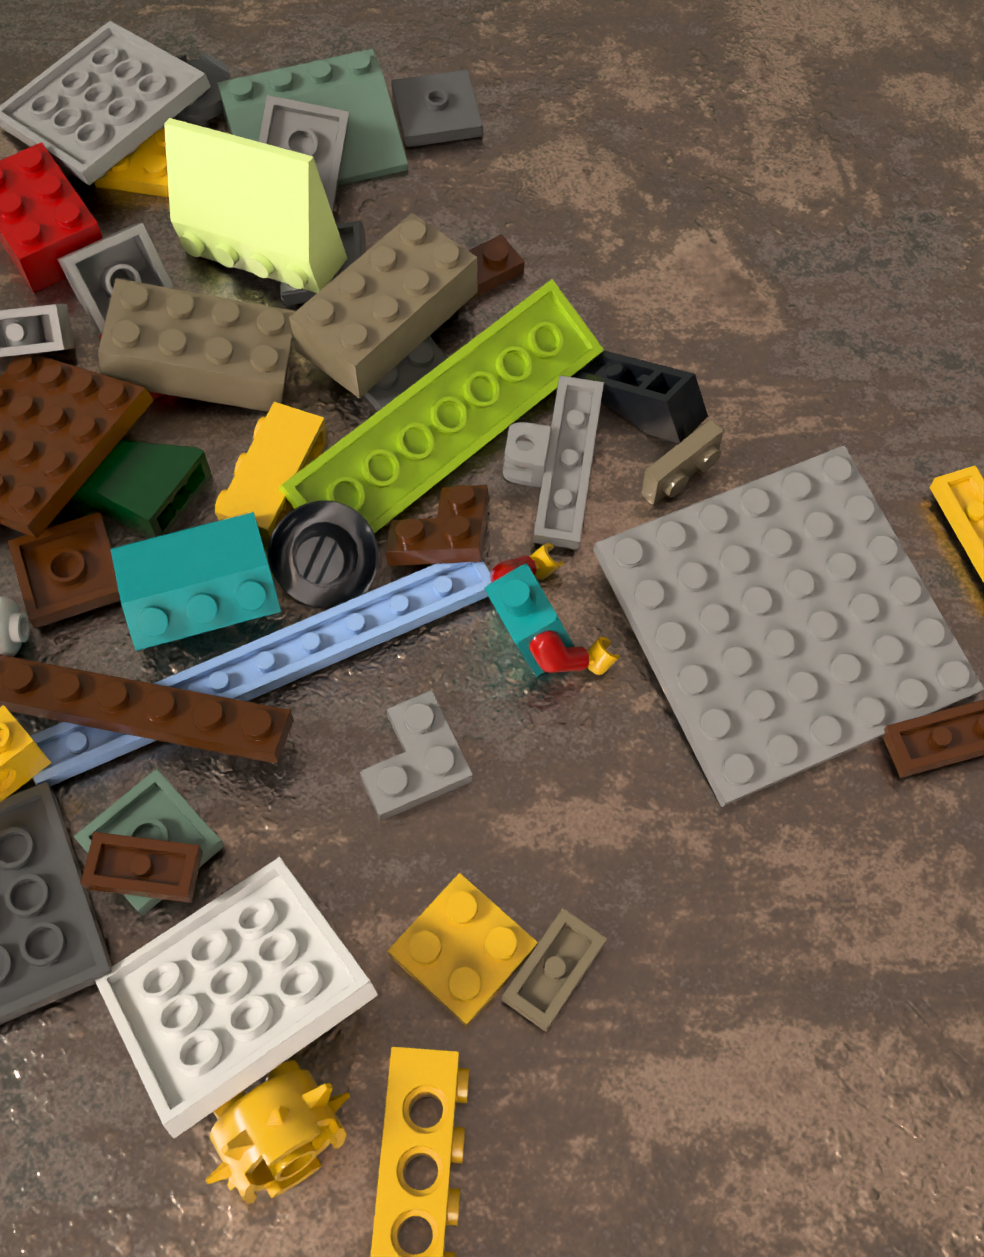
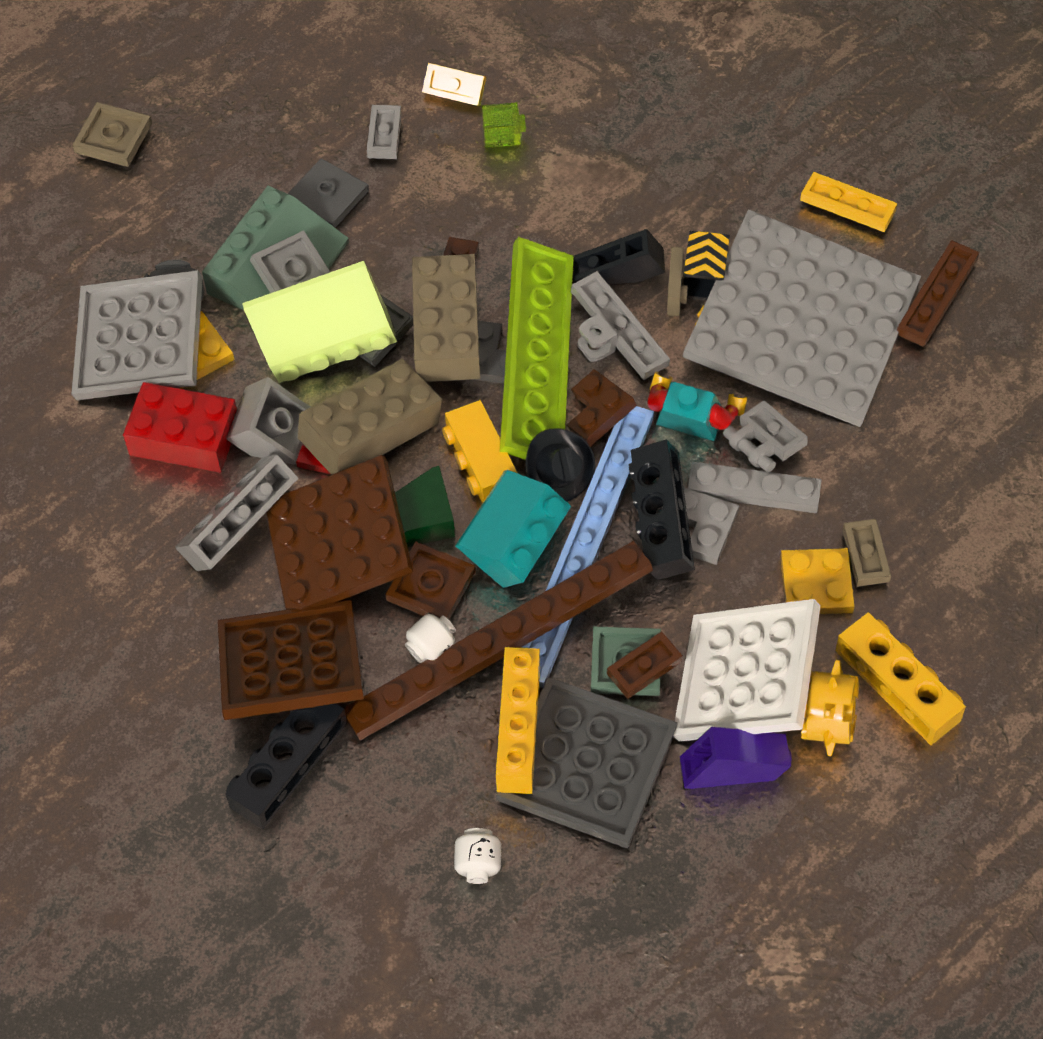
camera: 40 degrees left, 5 degrees down
none -> light grey plate [366,105,402,159]
none -> plate [423,63,487,106]
none -> clear neon green brick [482,102,526,148]
none -> black brick [629,439,695,580]
none -> dark purple slope [680,727,792,789]
none -> piece [684,231,730,301]
none -> light grey plate [688,461,822,513]
none -> light grey plate [723,401,808,473]

